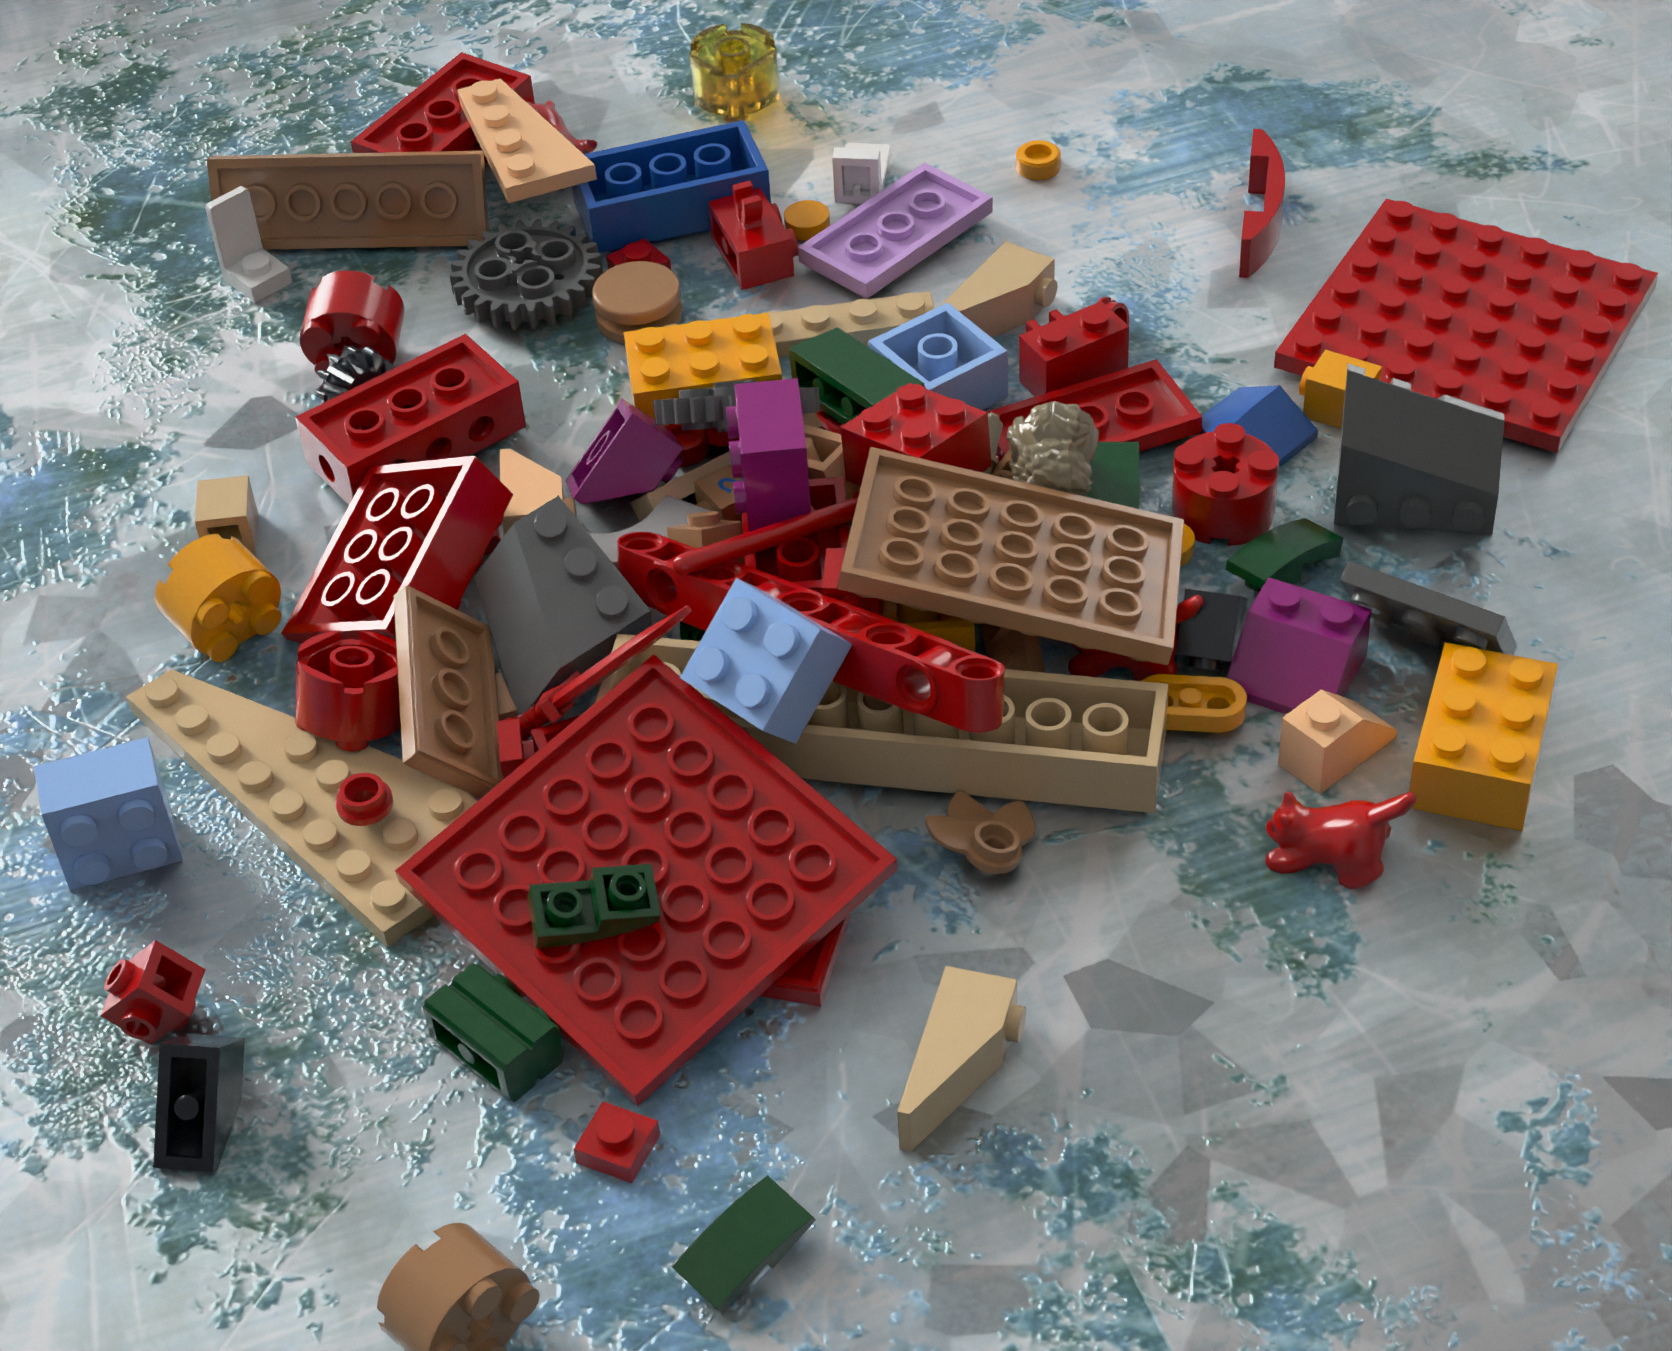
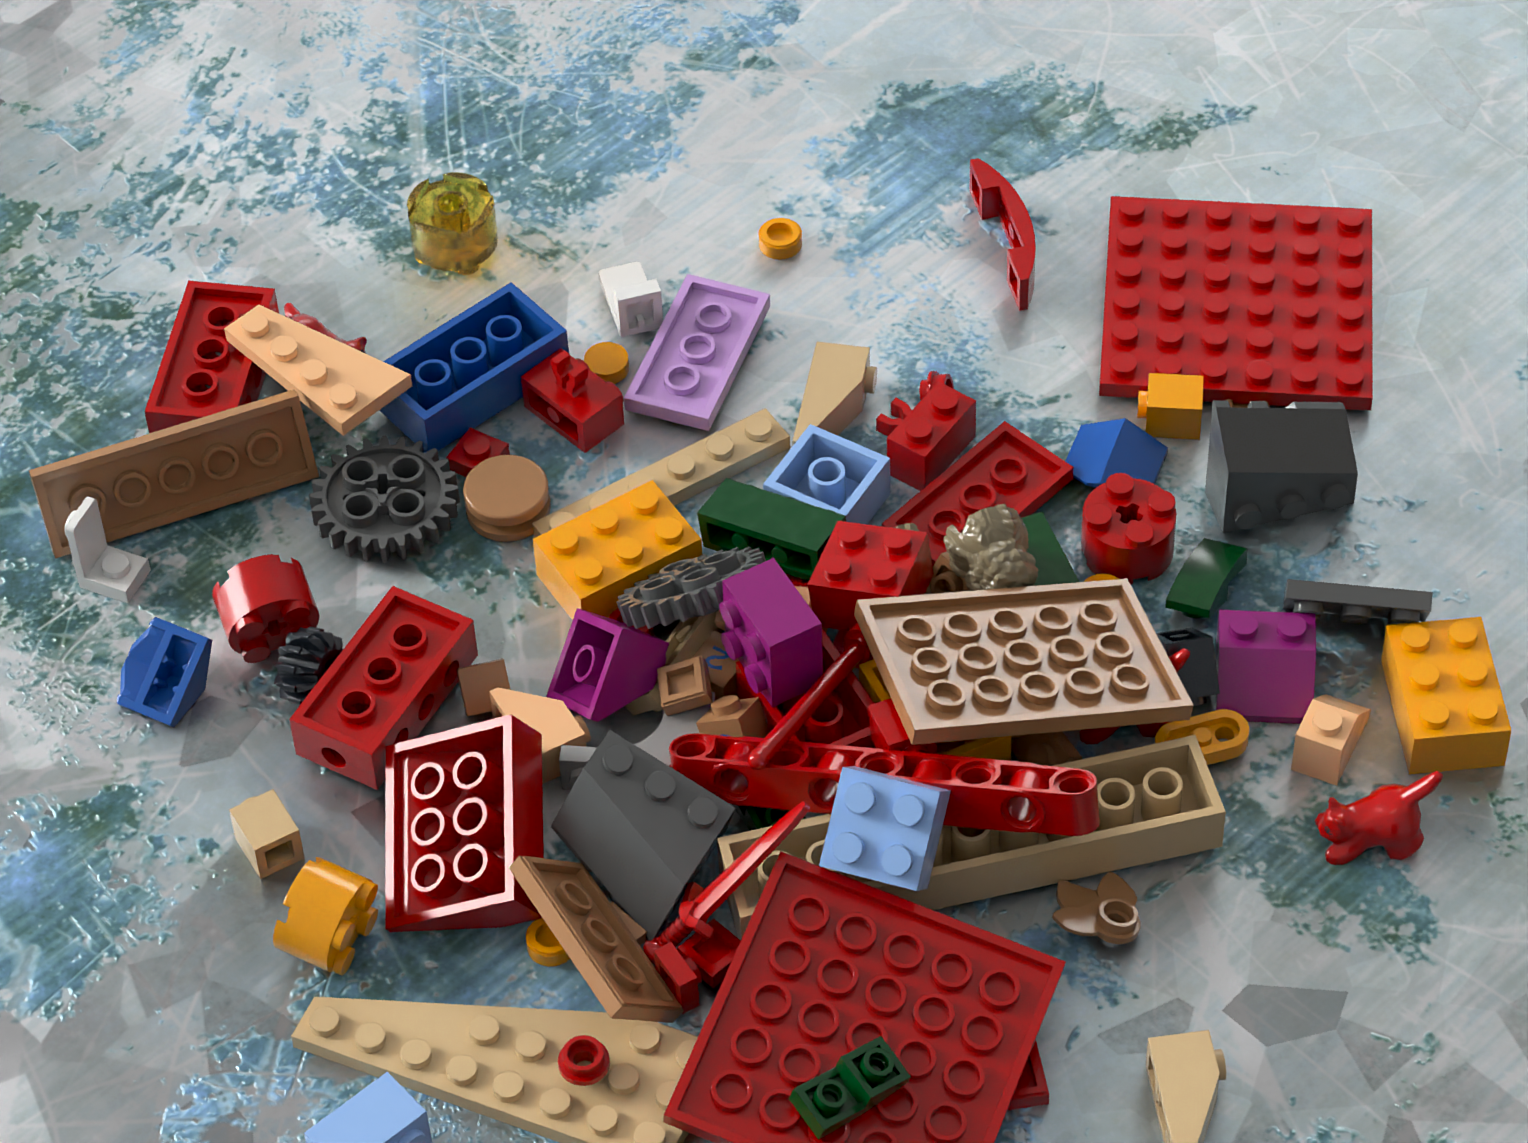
camera: 25 degrees left, 5 degrees up
red brick [295,630,401,752] -> none
none -> blue slope [117,617,212,727]
none -> medium nougat tile [456,658,511,716]
none -> medium nougat tile [657,655,713,716]

